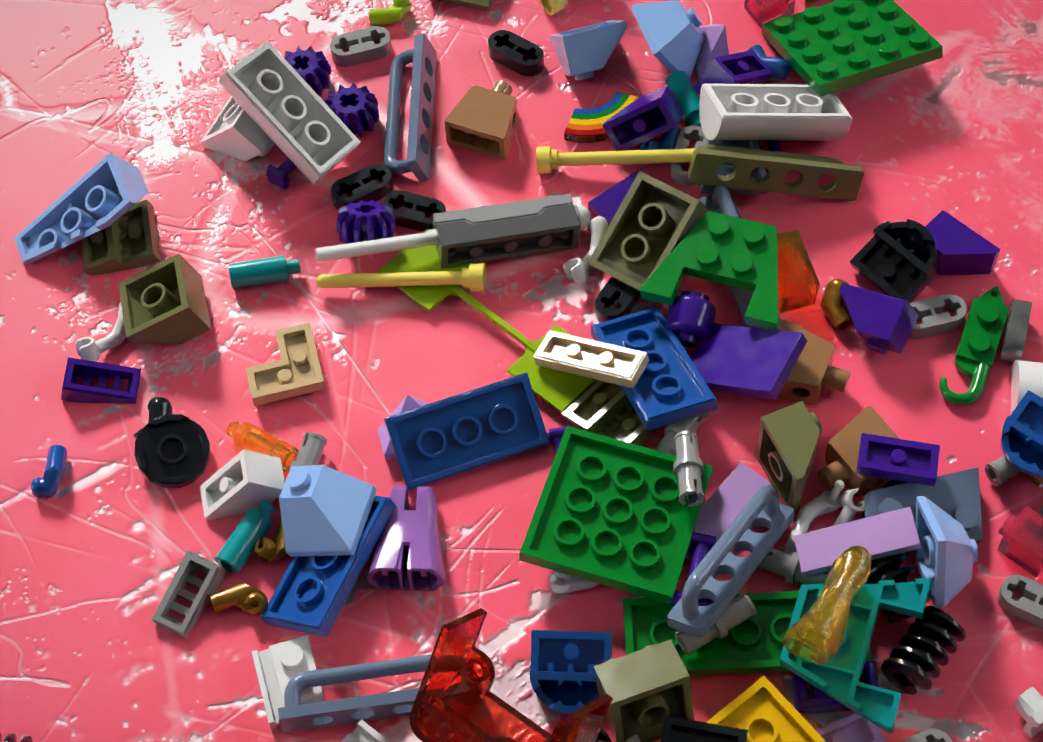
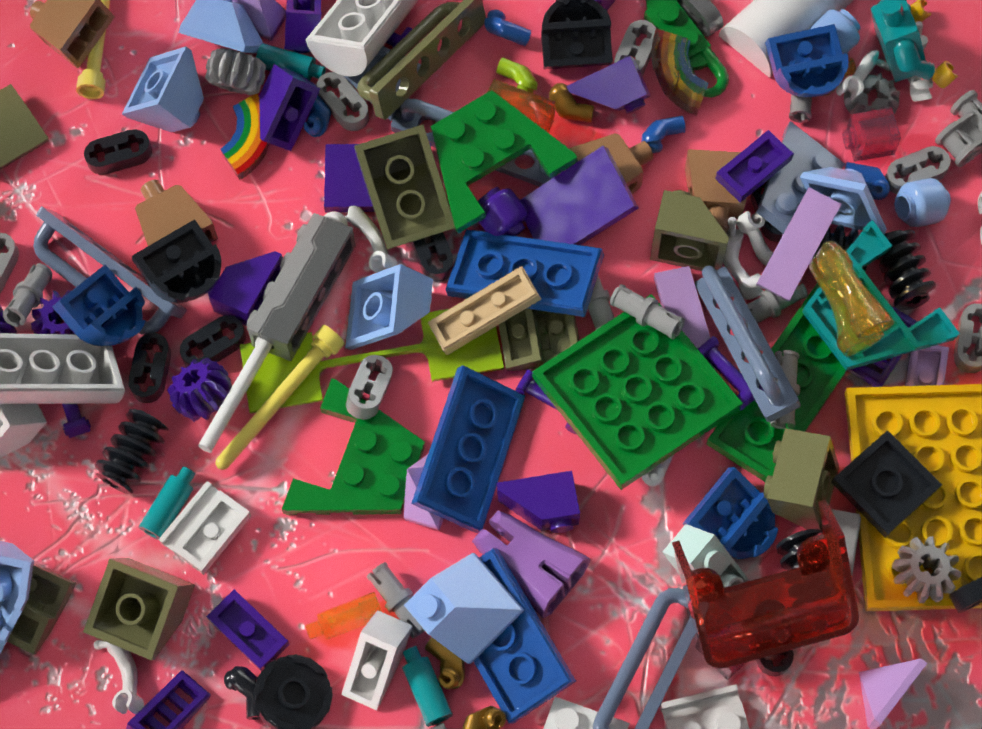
camera: 55 degrees left, 10 degrees up
tan plate [245,322,326,406] -> none
light yellow piece [536,146,696,174] -> none
none -> light grey pin [3,263,53,327]
none -> blue slope [52,264,146,346]
none -> black piece [94,409,169,495]
none -> black slope [132,219,222,303]
none -> white plate [159,481,251,575]
none -> light grey gear [205,48,266,95]
none -> dark purple plate [206,589,290,672]
none -> dark purple slope [208,251,283,326]
none -> green wing [282,378,425,515]
none -> light blue slope [345,264,433,350]
none -> light grey beam [346,355,393,420]
none -> blue arm [484,9,531,46]
none -> lime arm [496,57,538,100]
none -> dark purple slope [497,470,580,533]
none -> blue arm [641,116,686,153]
none -> clear smoke tile [651,28,709,116]
none -> light aqua slope [662,524,752,613]
none -> blue arm [844,162,890,200]
none -> light blue head [894,178,951,227]

